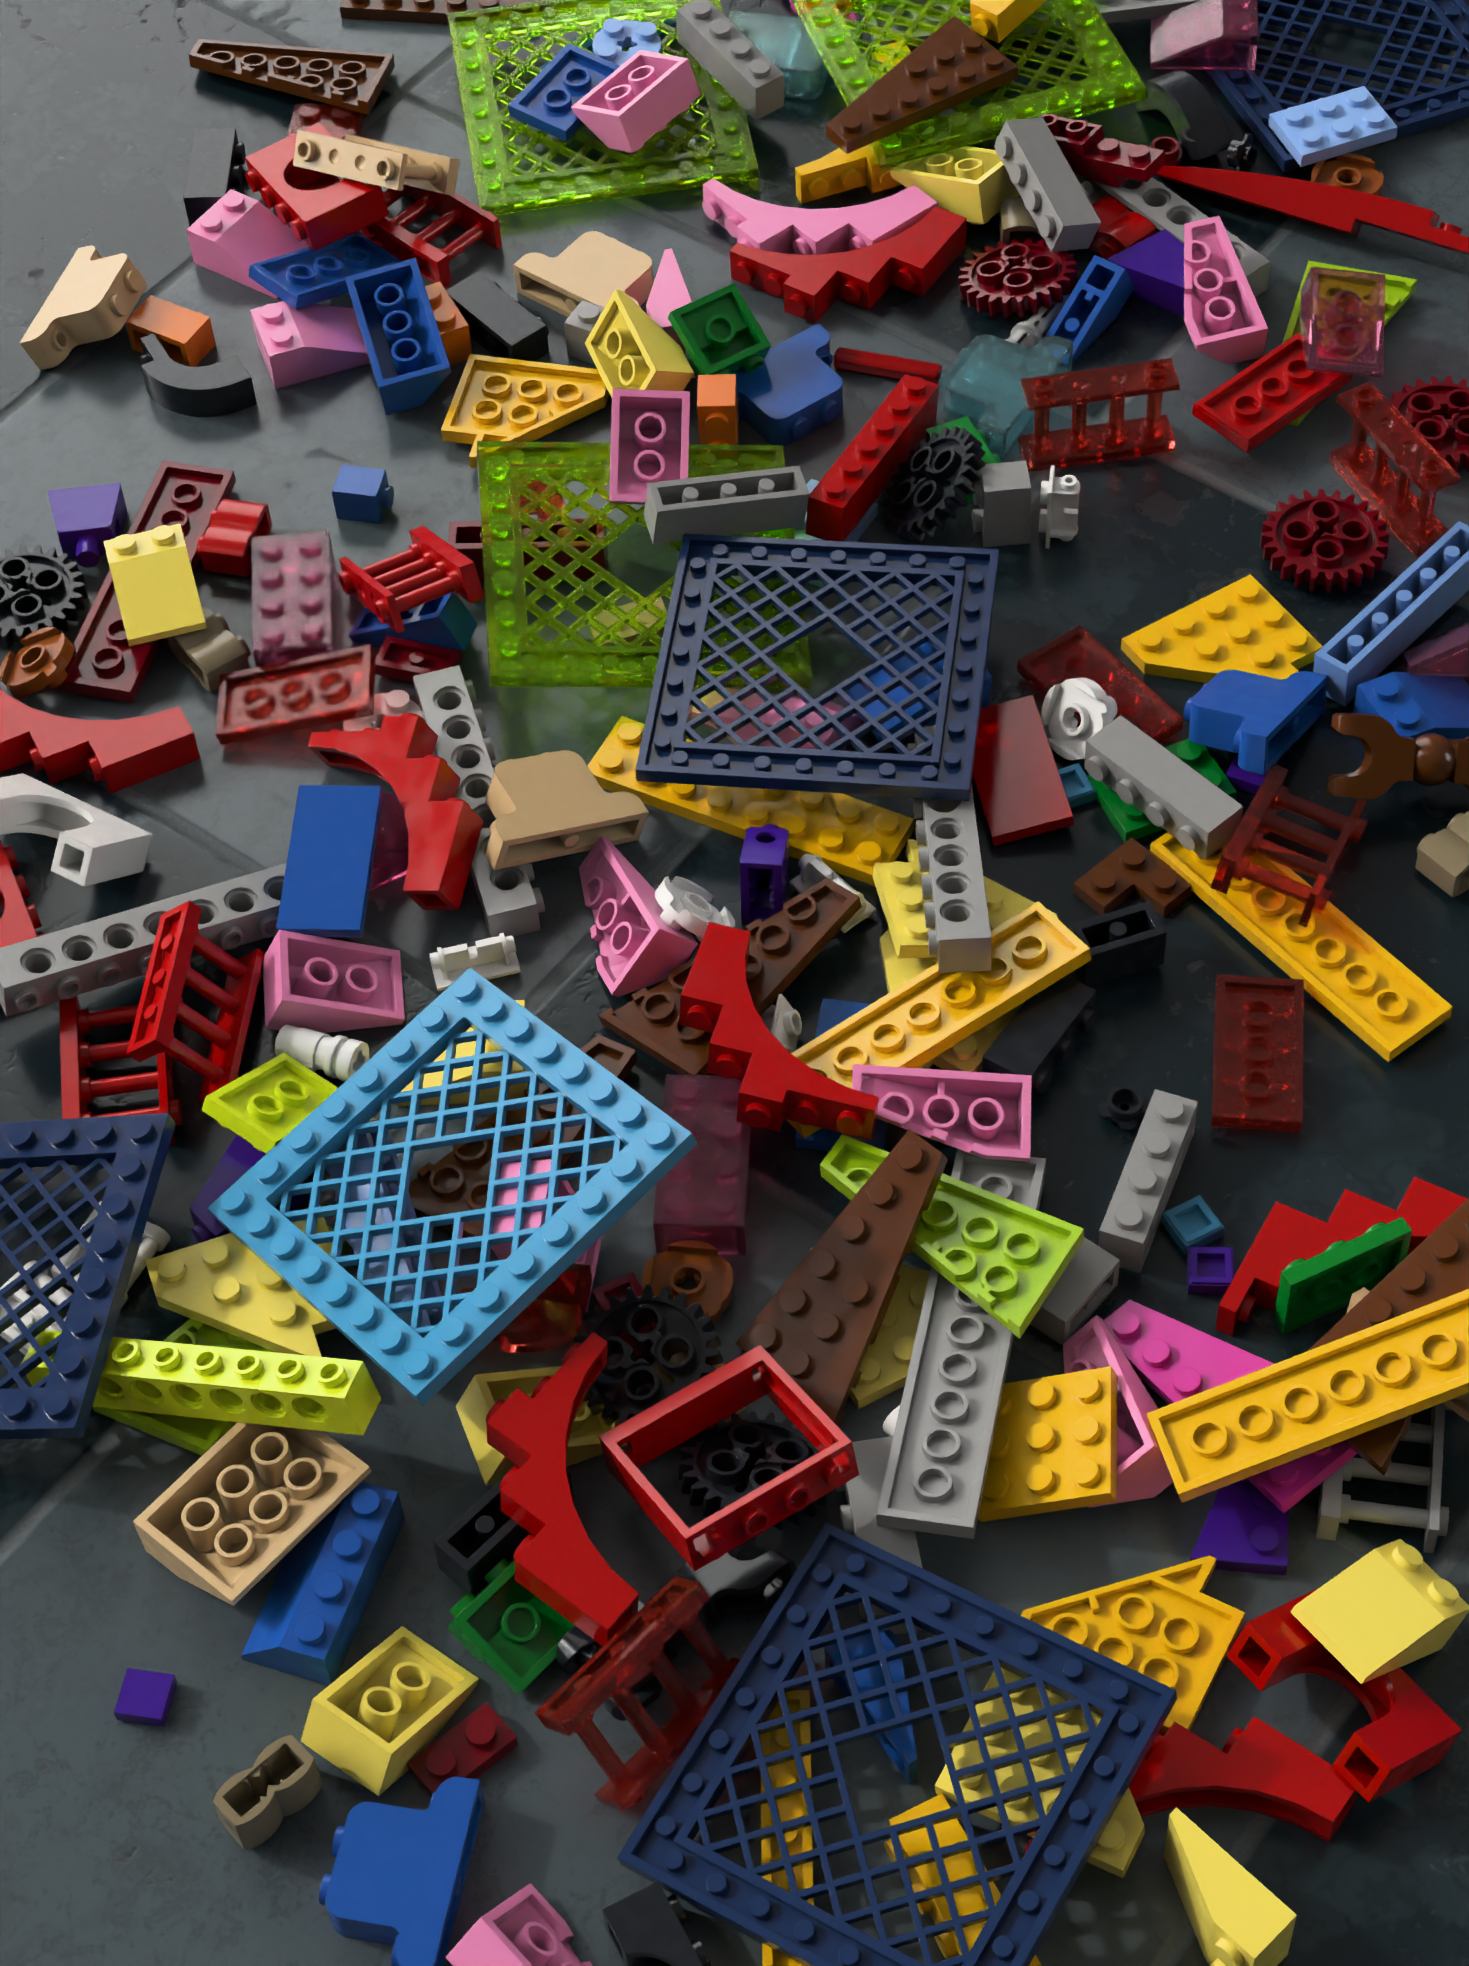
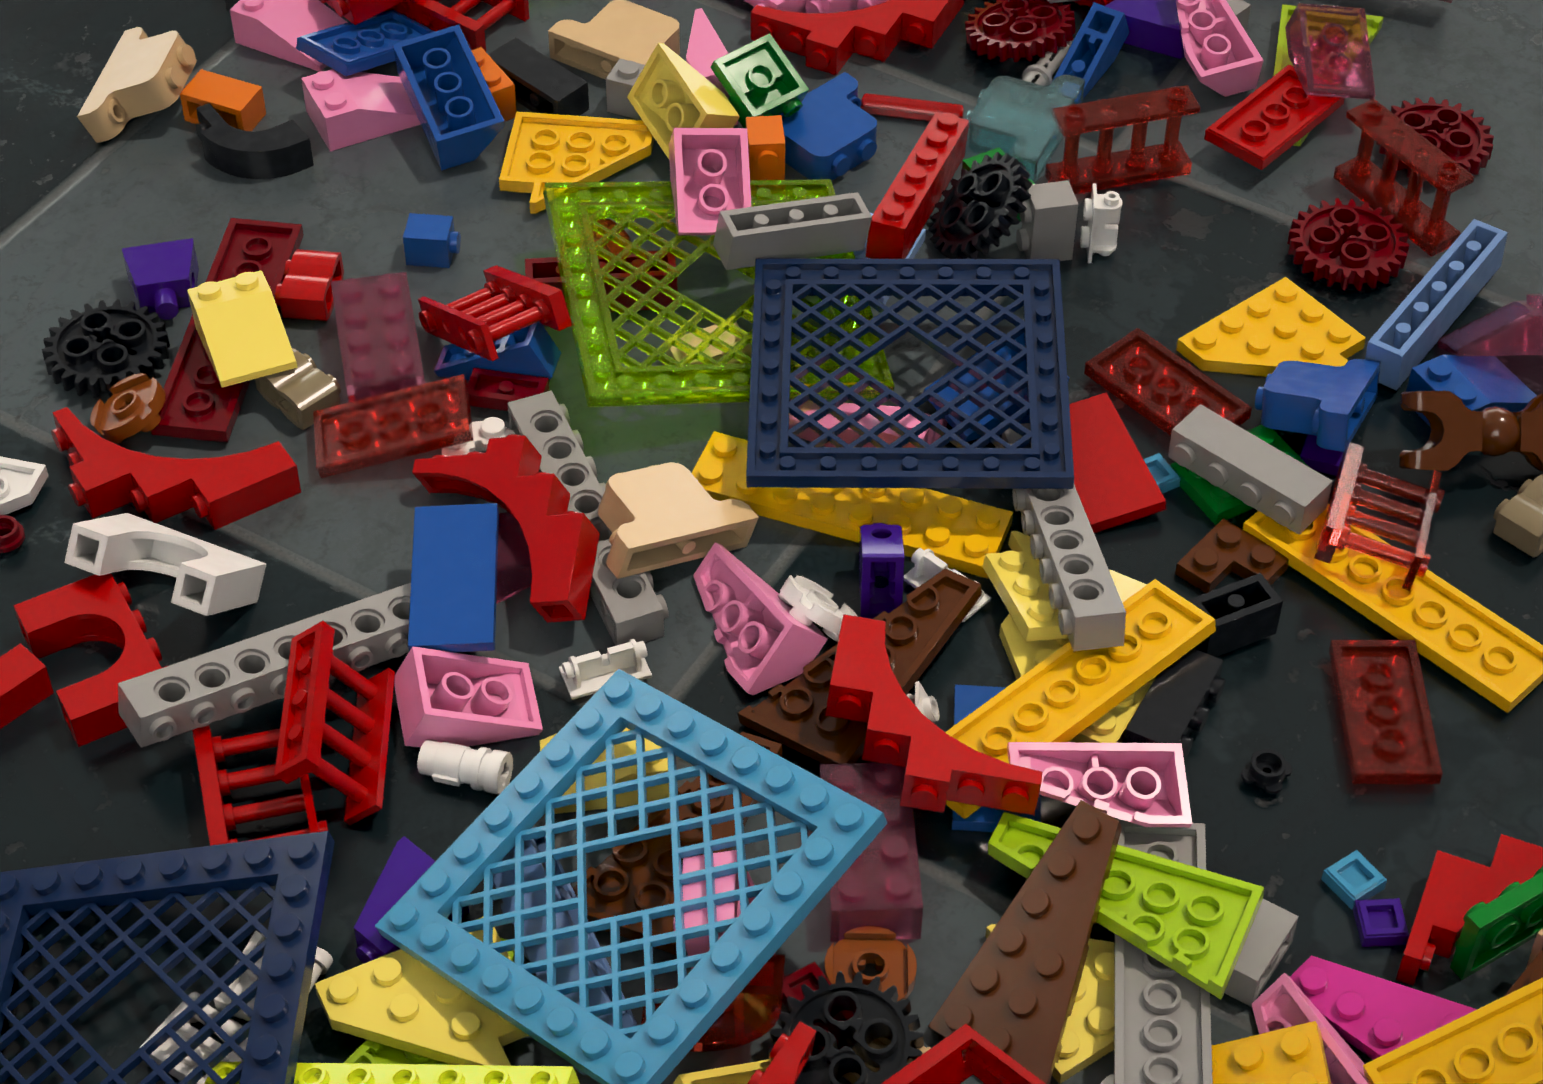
camera: 10 degrees left, 5 degrees down
neon yellow plate [202,1052,338,1154] -> none
white plate [1041,677,1118,760] -> none
light grey brick [1098,1089,1198,1273] -> none

